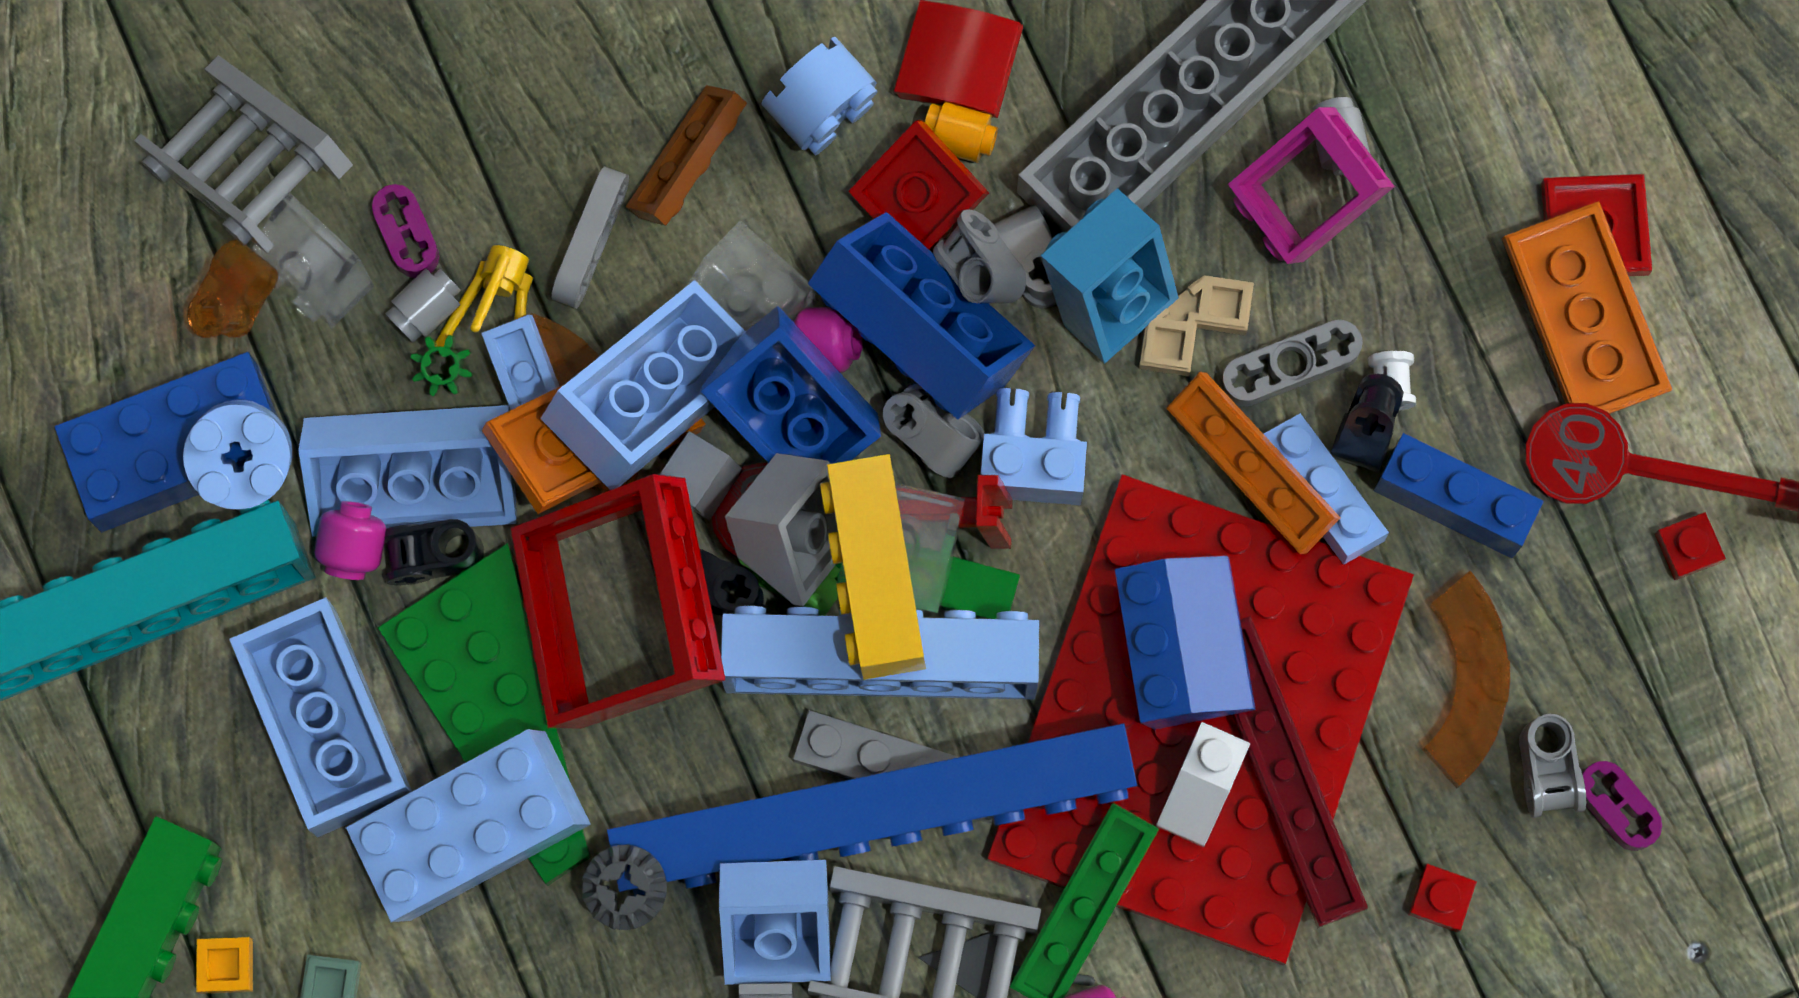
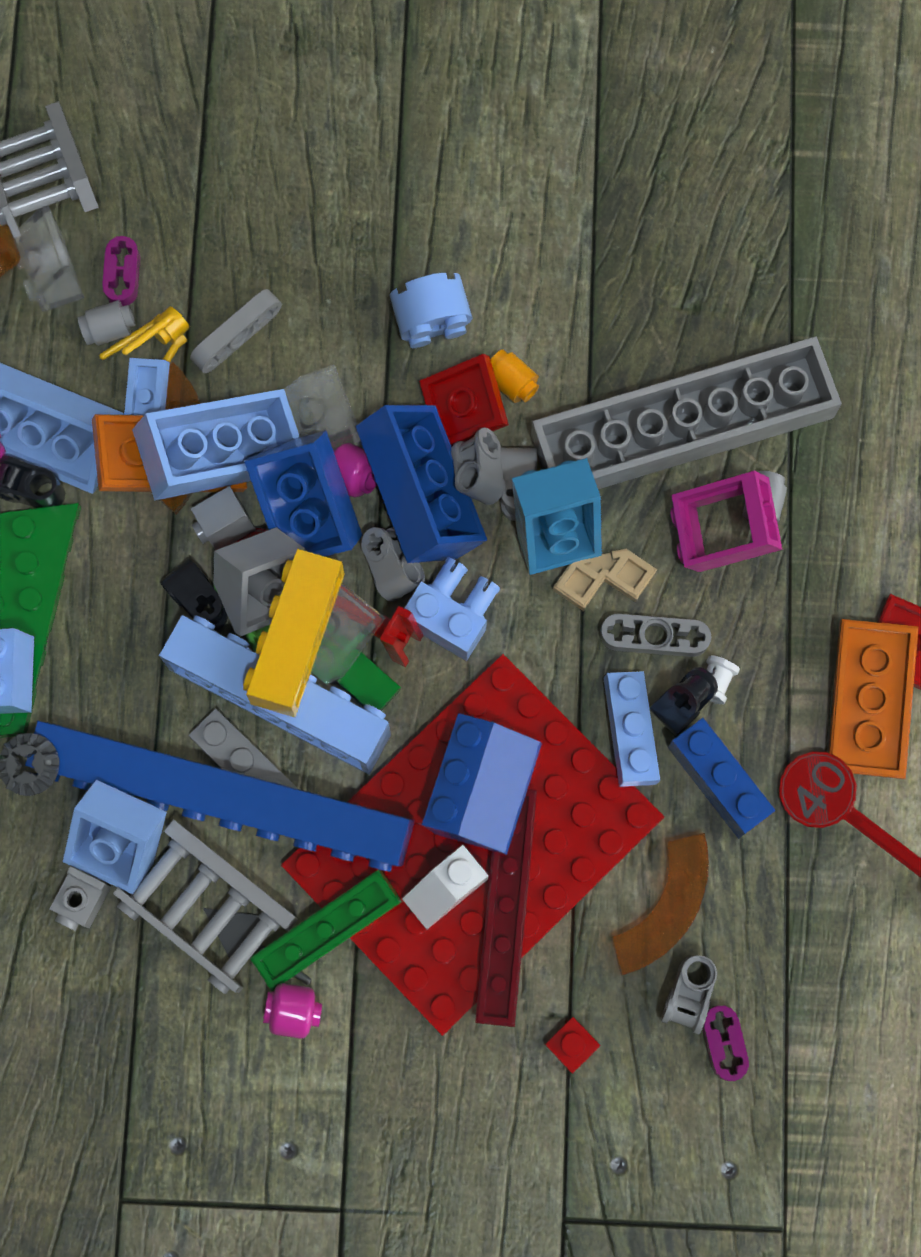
camera: 25 degrees right, 0 degrees up
green gear [410,335,474,396] -> none
red window [511,474,726,729] -> none
dark orange plate [626,85,747,226] -> none
red slope [894,0,1023,118] -> none
orange tile [1166,372,1341,554] -> none
red plate [1654,512,1726,580] -> none

